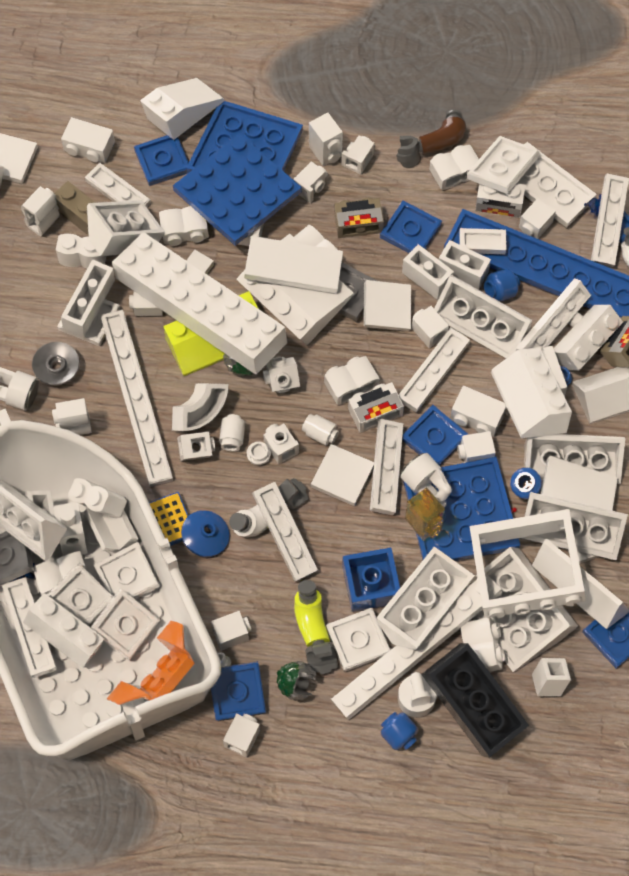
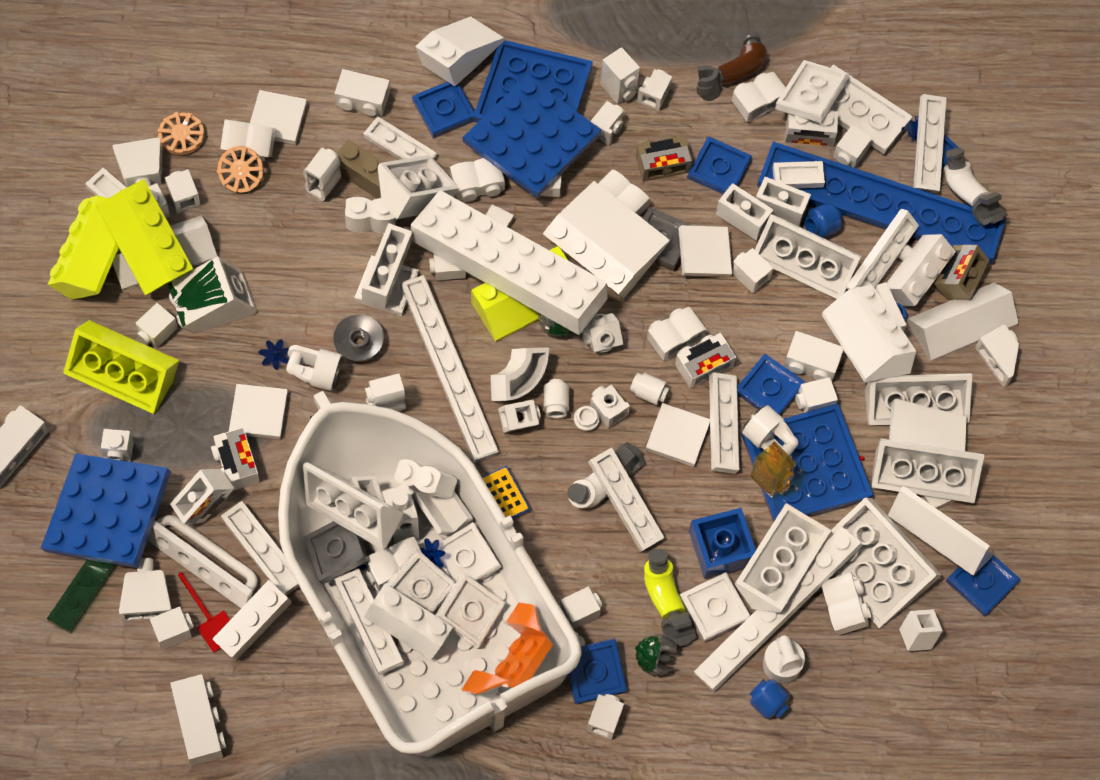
camera: 10 degrees left, 0 degrees up
blue dish [181,510,229,557] -> none
white tile [244,236,343,294] -> none
white plate [399,328,470,413] -> none
black brick [421,643,529,758] -> none
white window [470,509,586,619] -> none
blue head [510,467,543,500] -> none
none -> clear blue plant [420,538,446,568]

